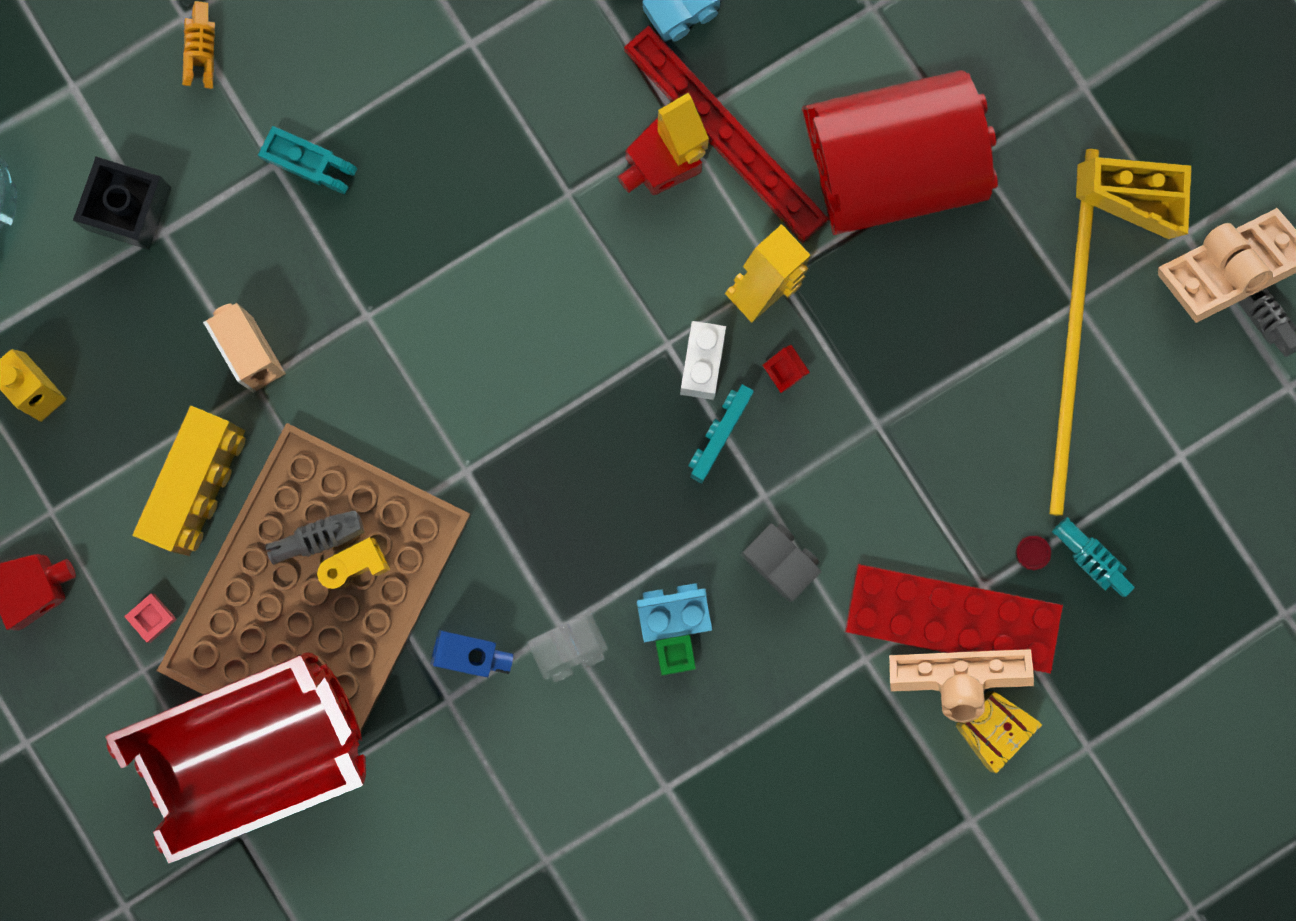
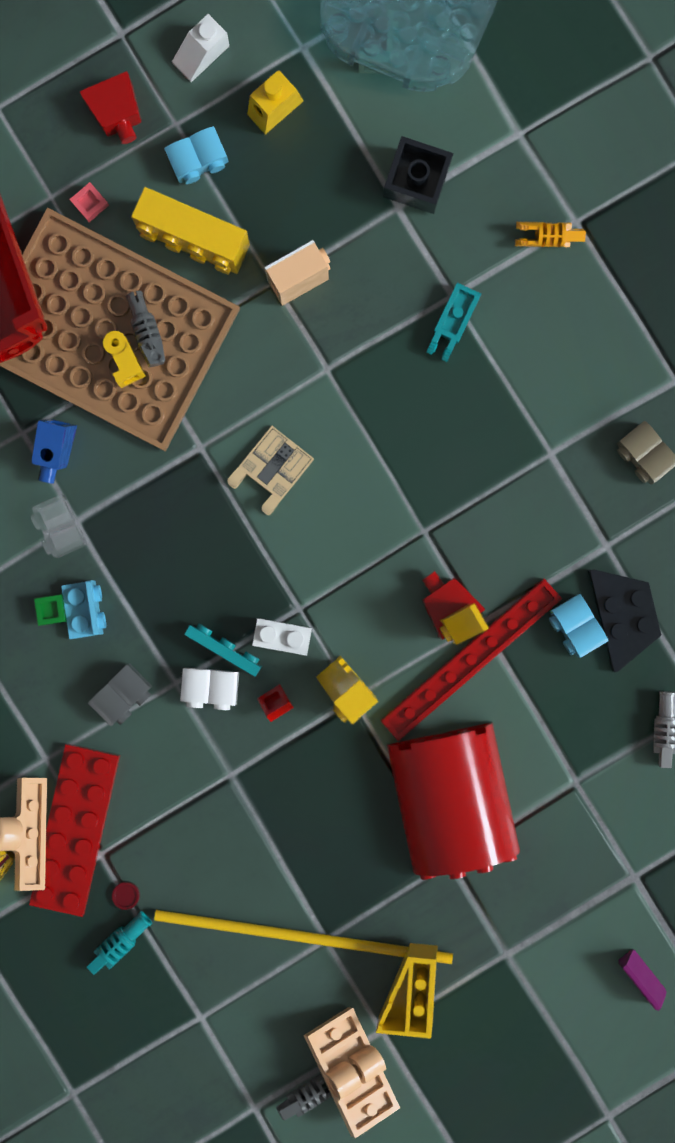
camera: 90 degrees right, 5 degrees up
none -> medium azure brick [164,126,229,184]
none -> white brick [180,668,239,710]
none -> tan flag [228,426,314,516]

